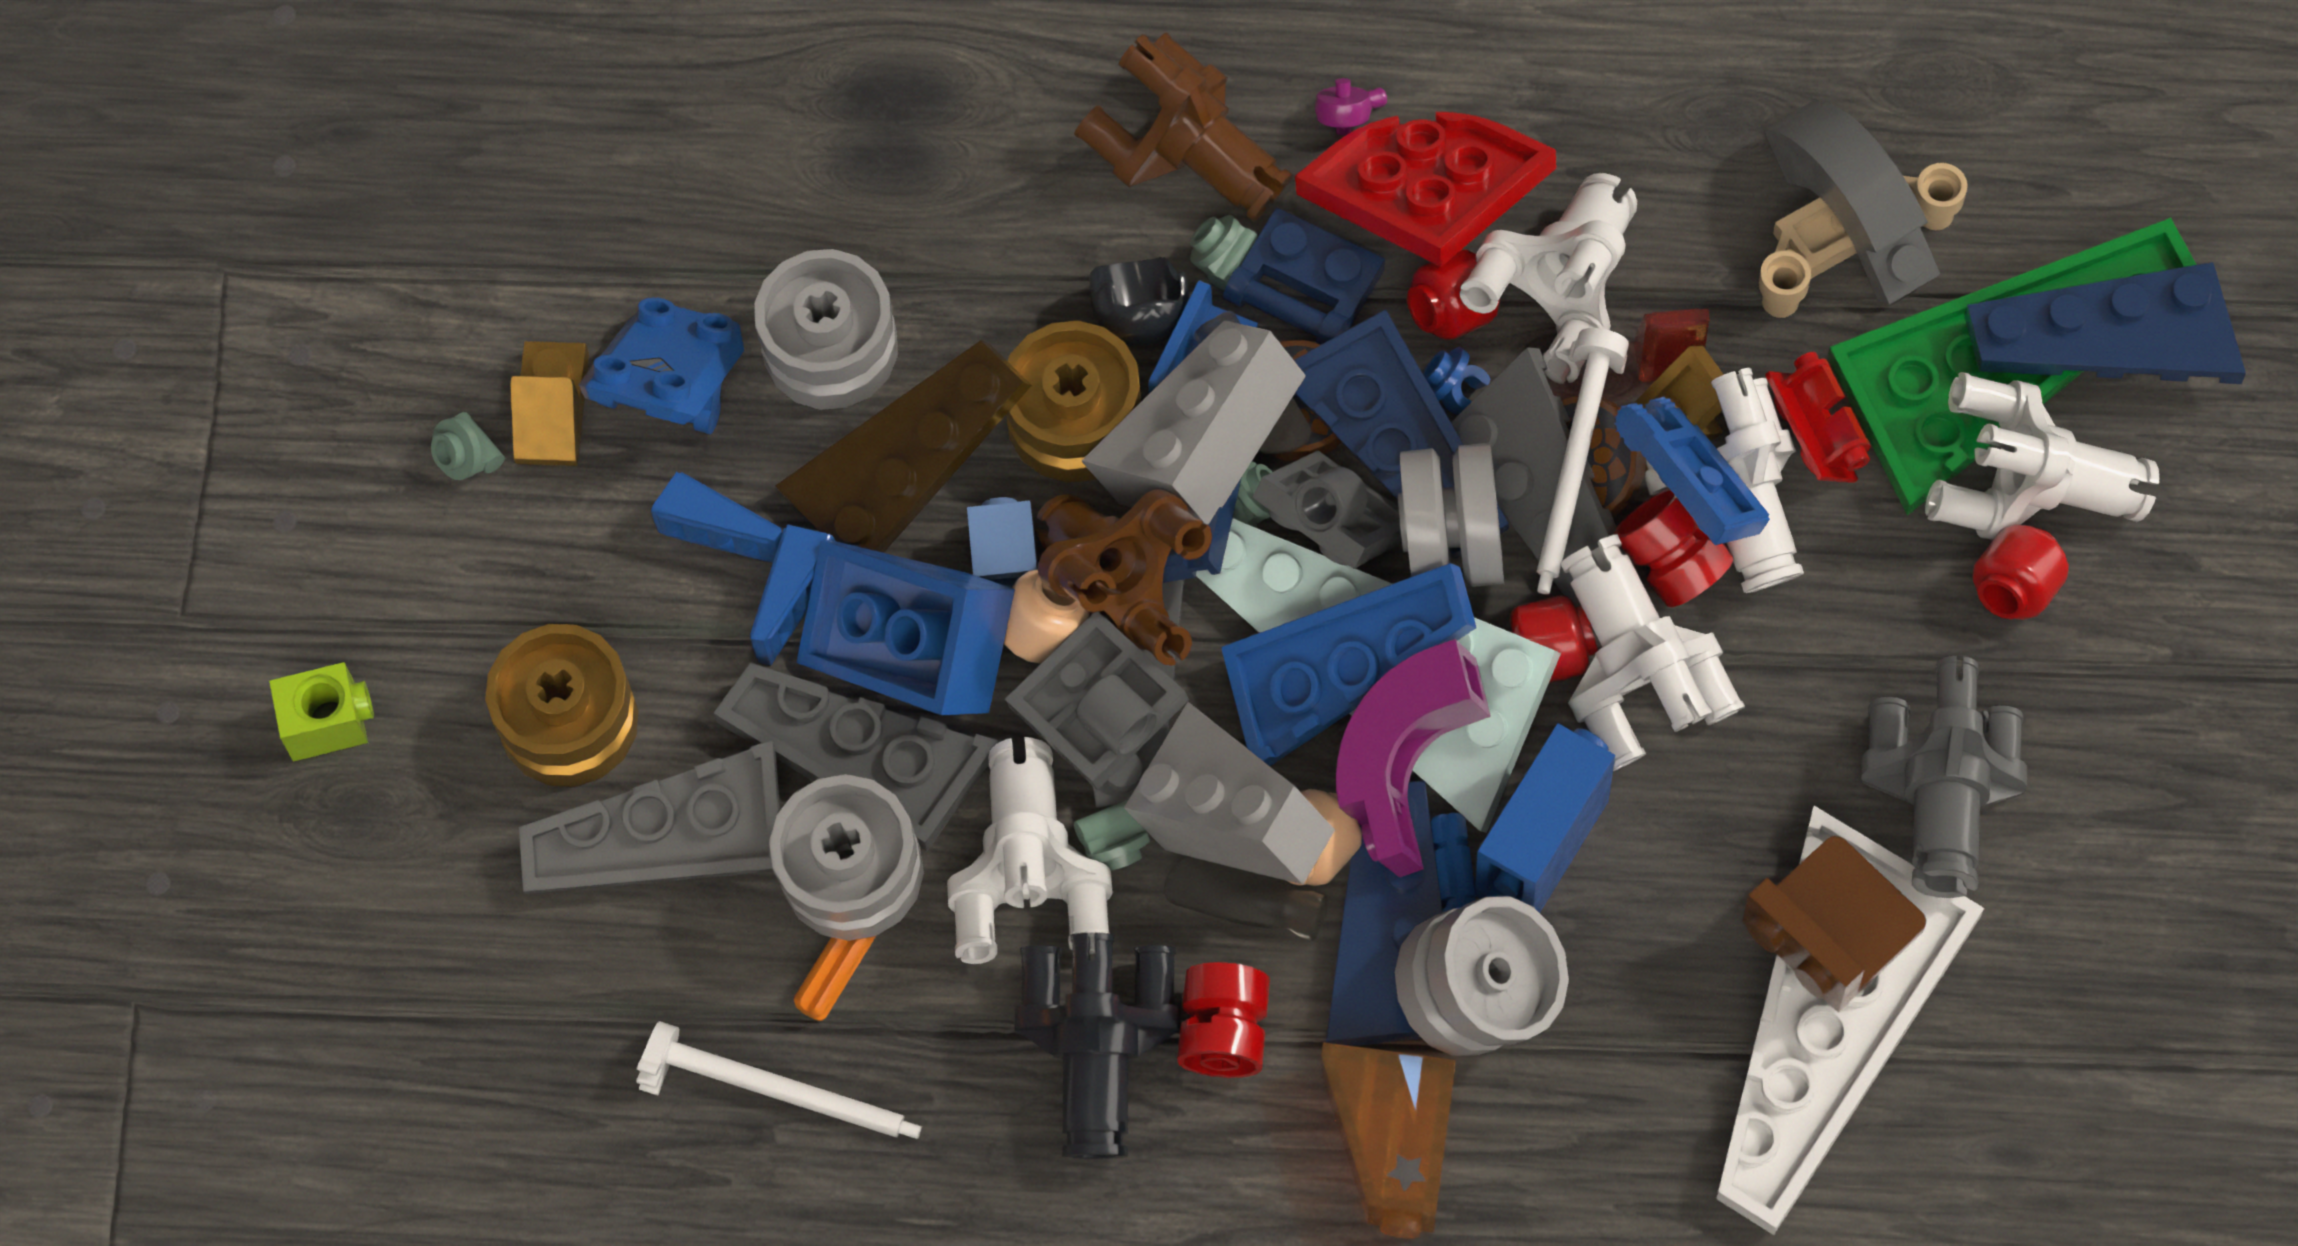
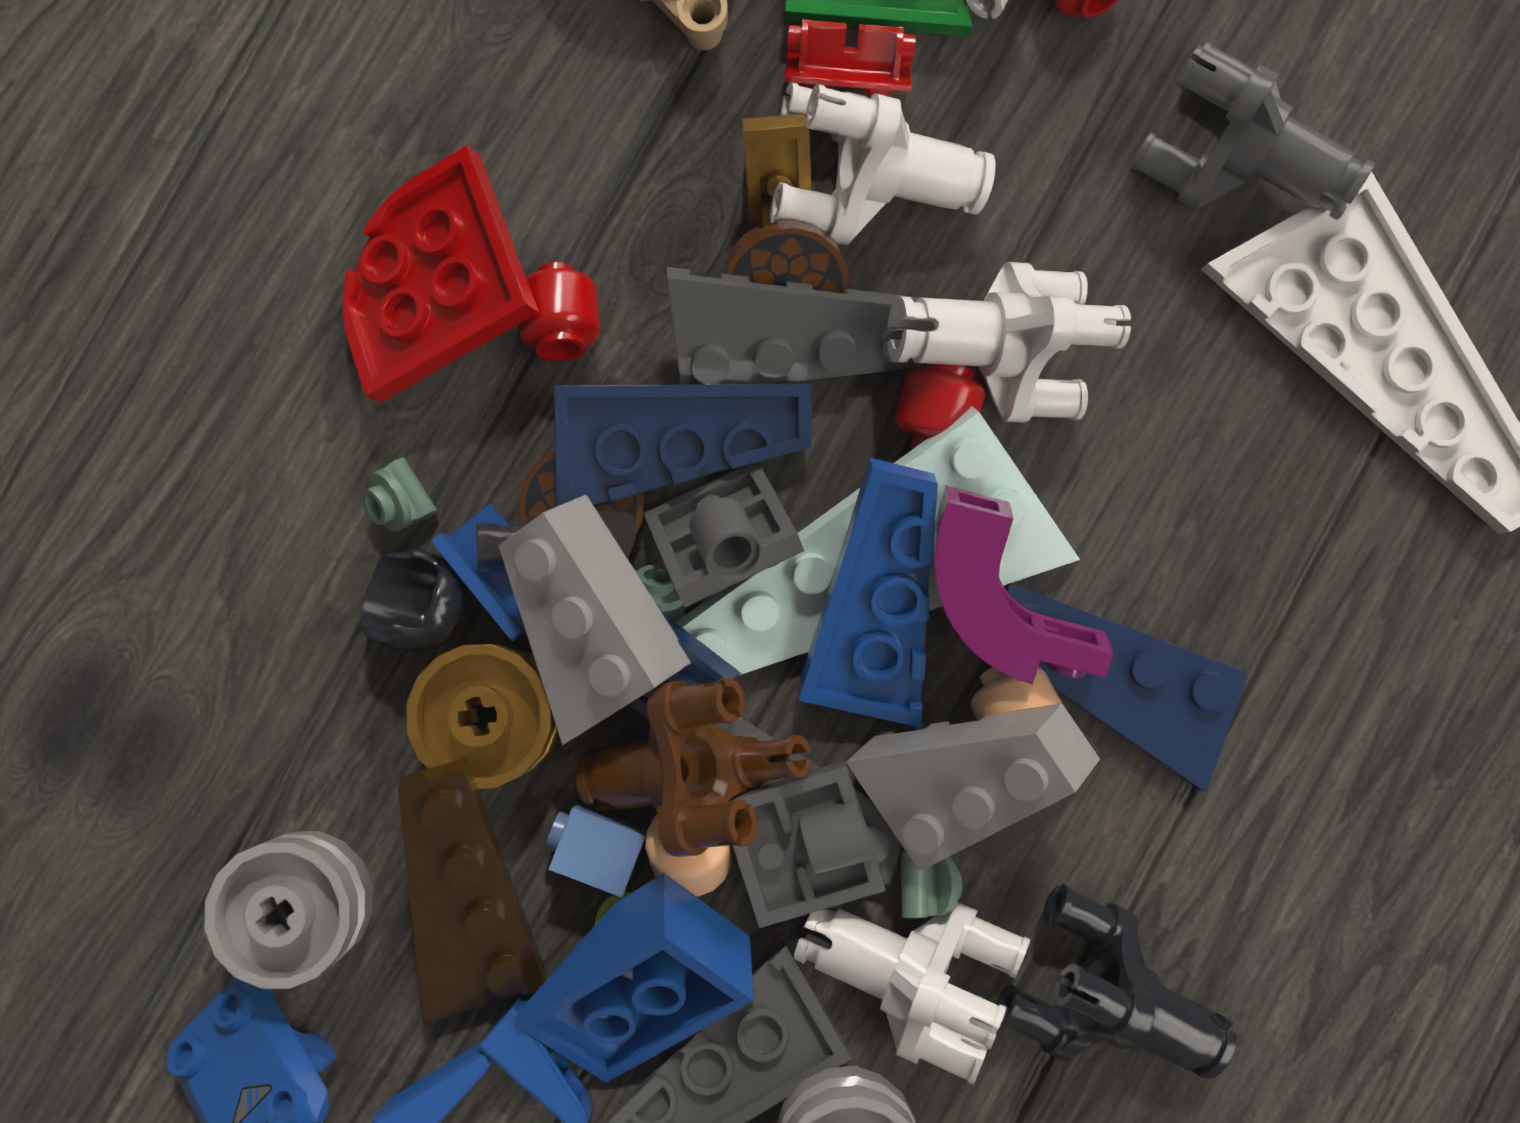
camera: 70 degrees left, 20 degrees up
reddish brown wheel [1074,32,1293,222] -> none
red wheel [1177,962,1270,1078] -> none
dark blue plate [1223,207,1385,345] -> none
magenta piece [1314,78,1387,135] -> none
clear orange slope [1321,1043,1456,1238] -> none
light grey wheel [1395,897,1569,1056] -> none
light grey wheel [1398,443,1504,587] -> none
blue plate [1423,347,1491,415] -> none
blue axle [1431,813,1476,912] -> none
white wheel [1460,173,1637,384] -> none
blue brick [1475,724,1615,913] -> none
white piece [1537,328,1629,594] -> none
red wheel [1613,488,1734,608] -> none
blue hinge [1614,397,1770,545] -> none
clear red slope [1634,309,1710,382] -> none
reddish brown bracket [1742,836,1926,1012] -> none

